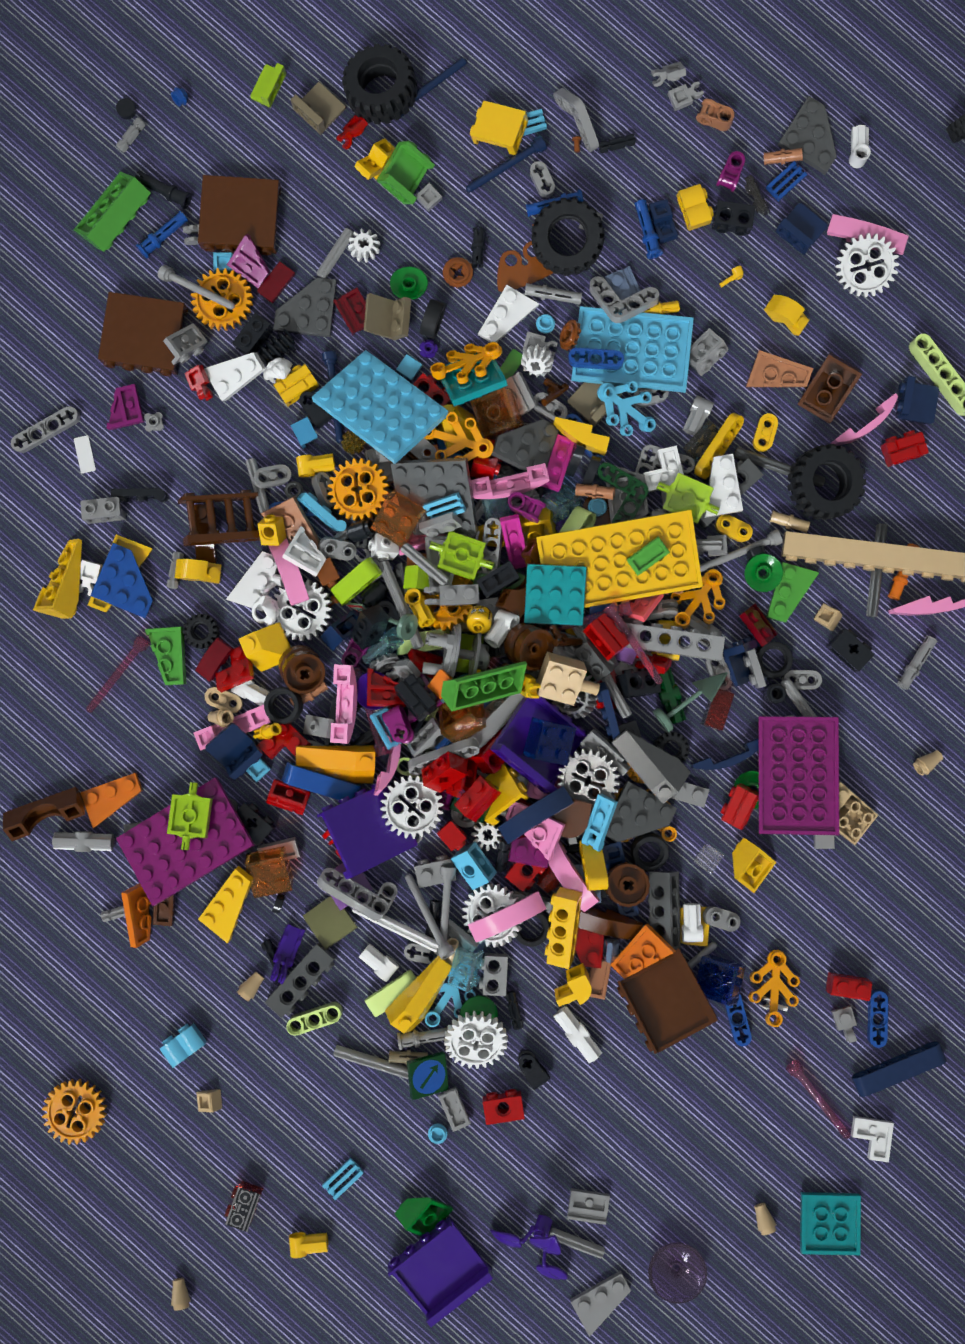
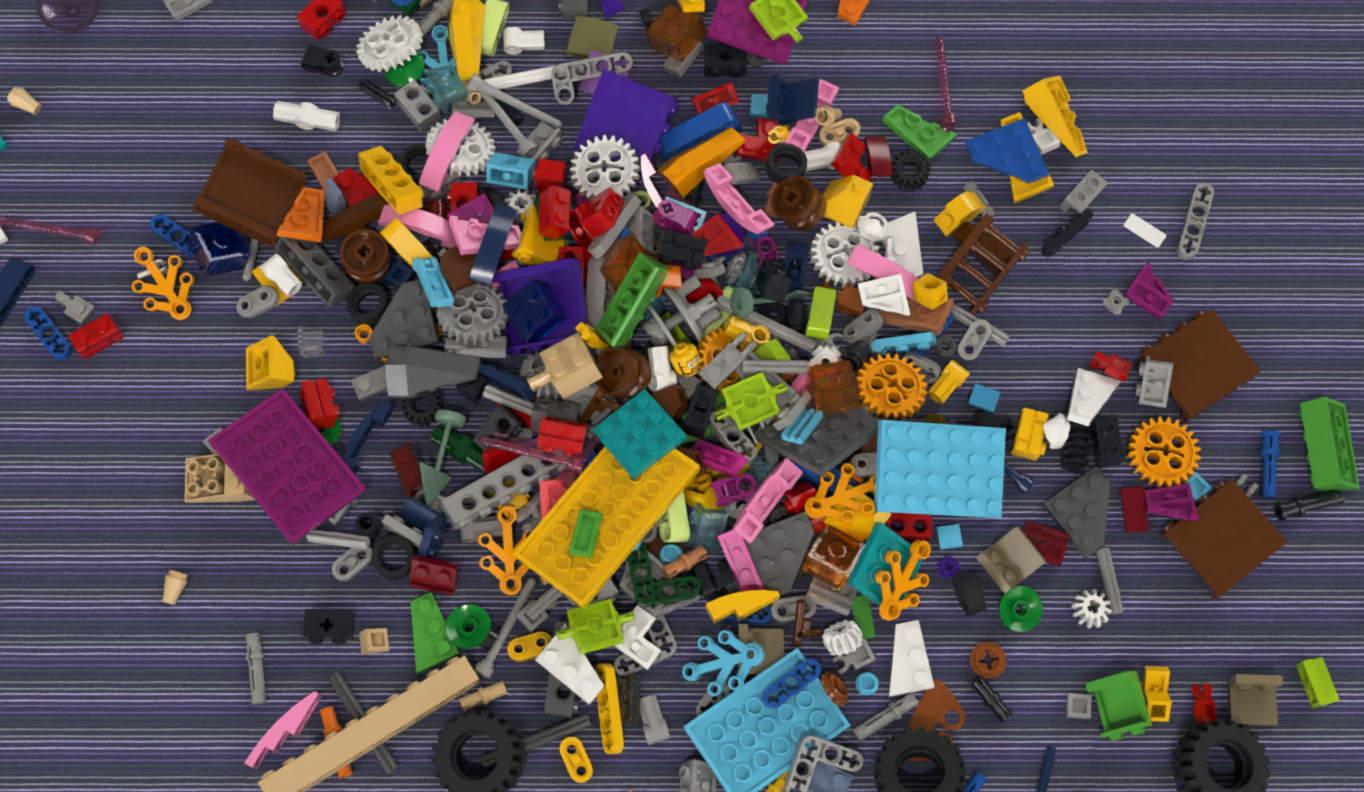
camera: 140 degrees right, 15 degrees down
light grey piece [158,265,235,310] -> none
yellow brick [554,963,592,1007] -> none

